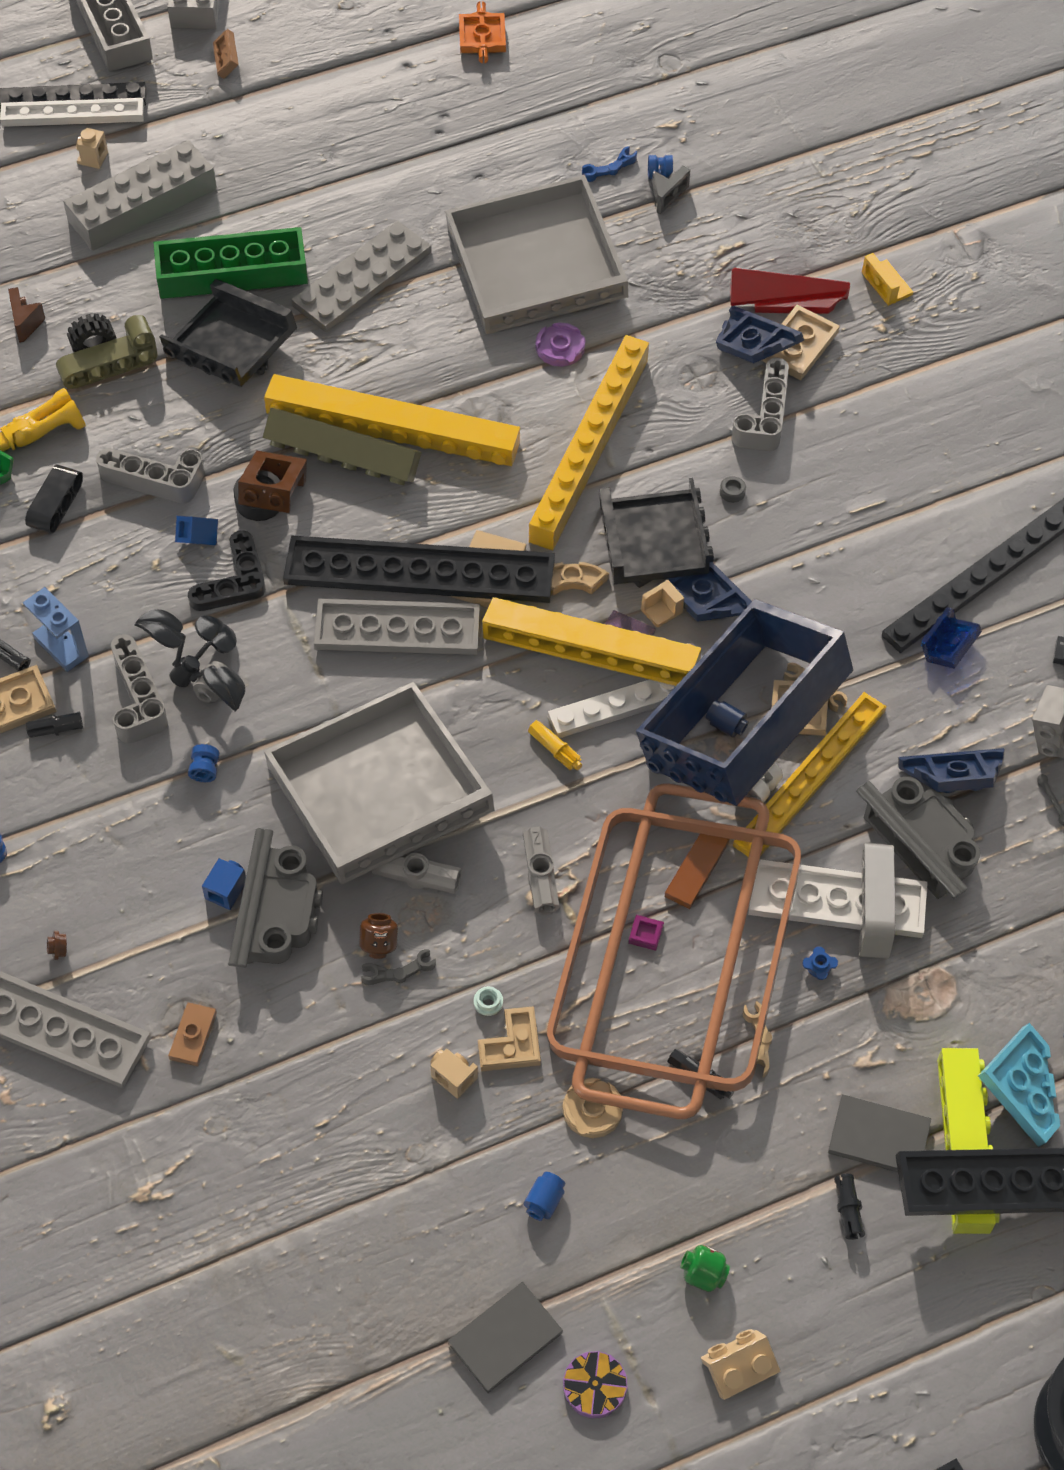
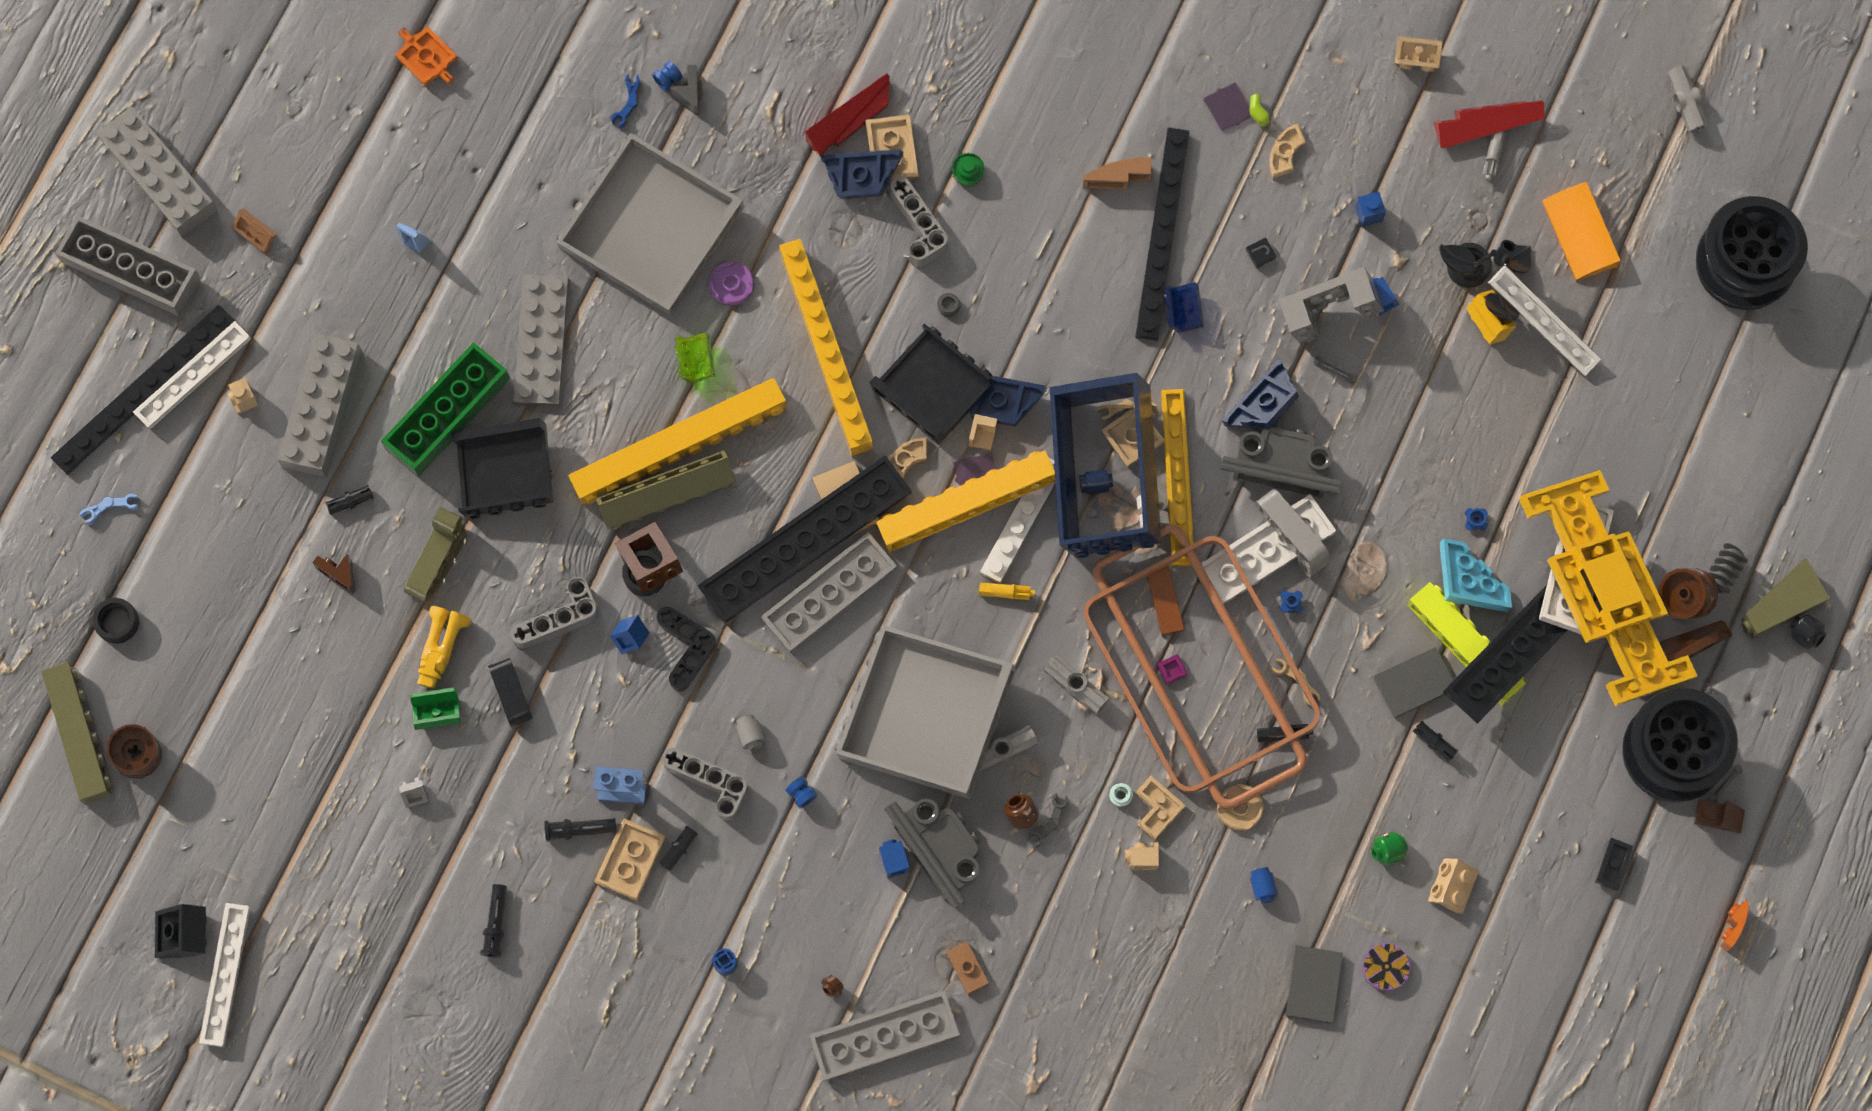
camera: 40 degrees left, 15 degrees up
black tyre [67,313,117,353] -> none
black plant [134,609,245,712] -> none
yellow panel [862,253,913,306] -> none
none -> black pin [325,485,374,515]
none -> light blue slope [397,223,430,253]
none -> clear neon green bracket [675,332,716,384]
none -> green plate [952,153,985,186]
none -> medium nougat slope [1083,157,1151,190]

